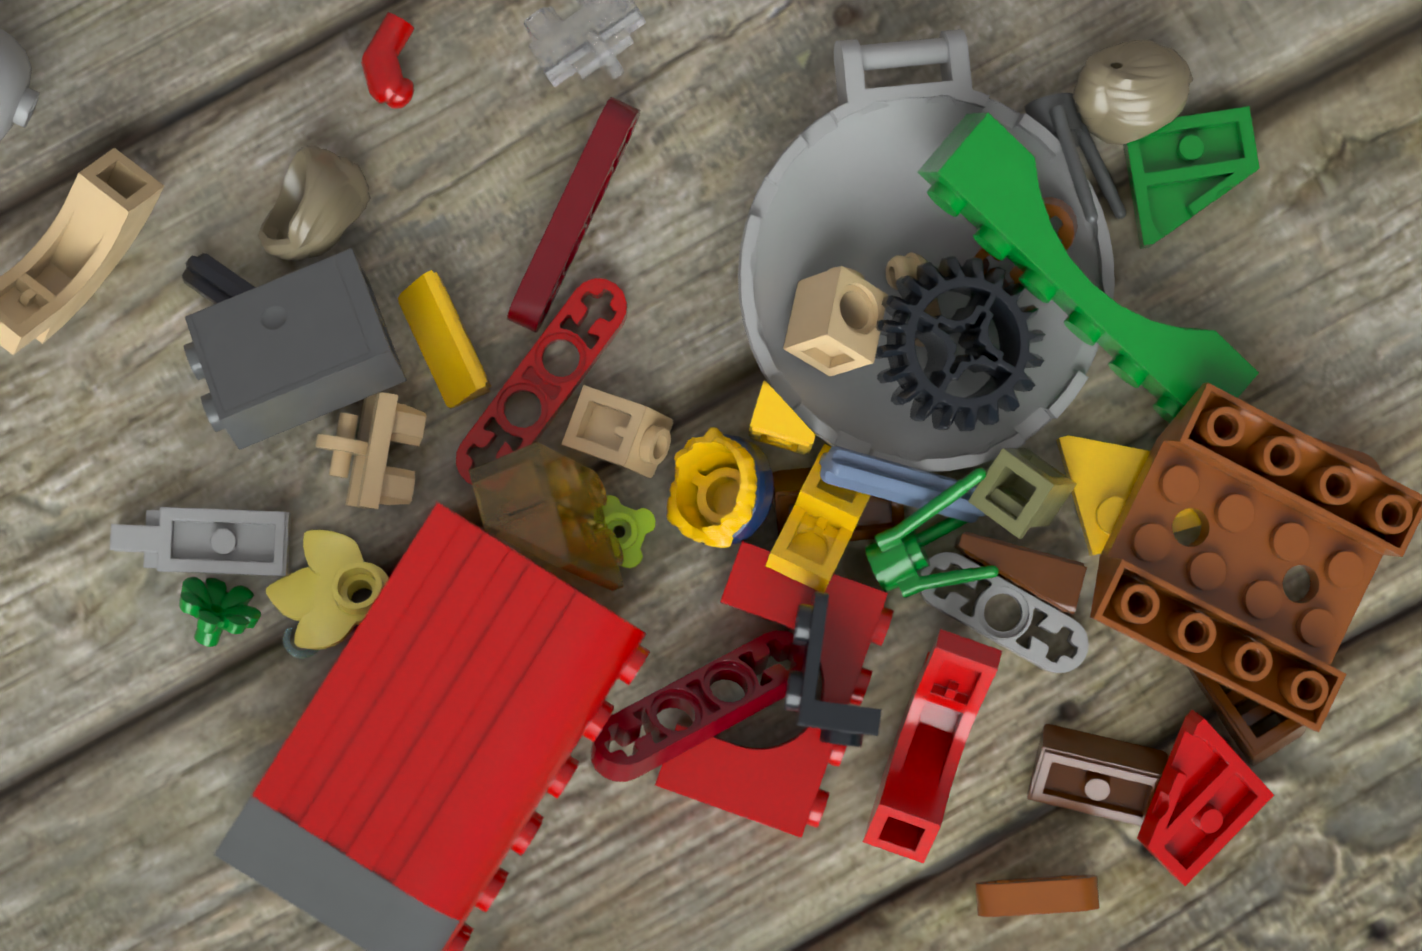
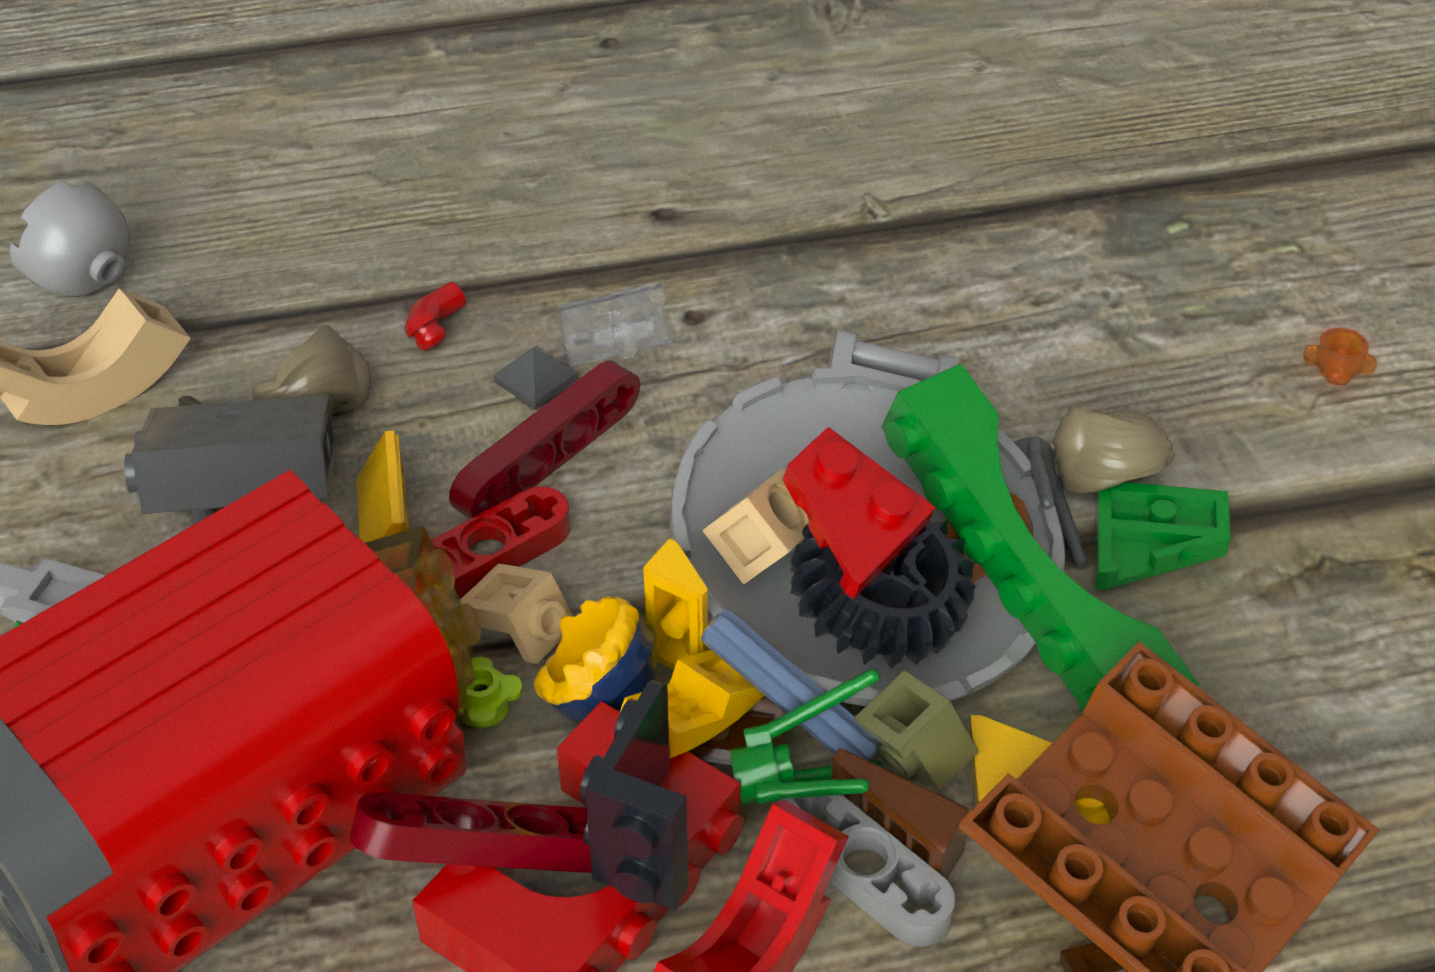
camera: 15 degrees right, 40 degrees down
none -> dark grey slope [493,345,578,410]
none -> red wing [782,427,936,600]

